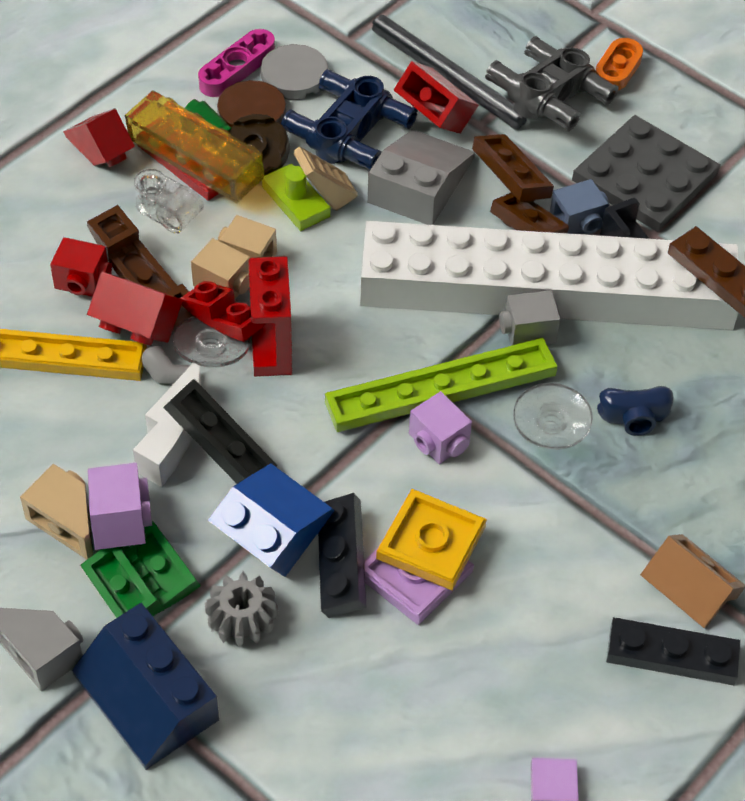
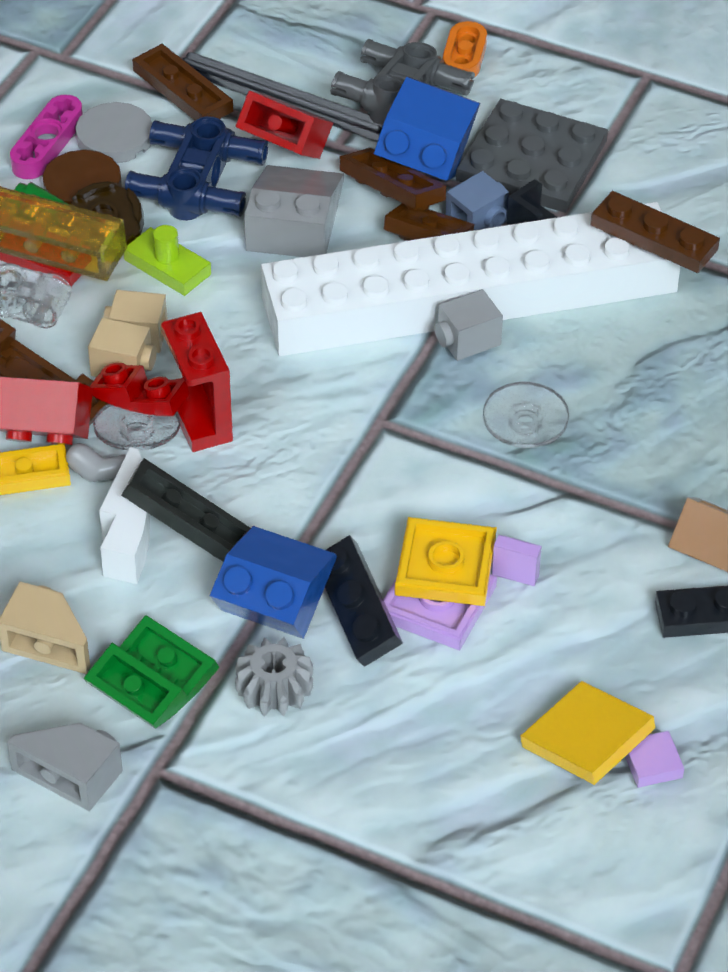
camera: 15 degrees left, 5 degrees down
dark blue slope [72,603,219,770] -> none
lavender brick [88,463,152,550] -> none
tan slope [293,146,358,211] -> none
lime plate [325,338,558,433] -> none
lavender brick [409,391,472,464] -> none
dark blue piece [597,386,674,436] -> none
none -> reddish brown plate [132,43,234,121]
none -> blue slope [374,76,480,181]
none -> lavender tile [492,535,542,586]
none -> yellow tile [520,681,656,785]

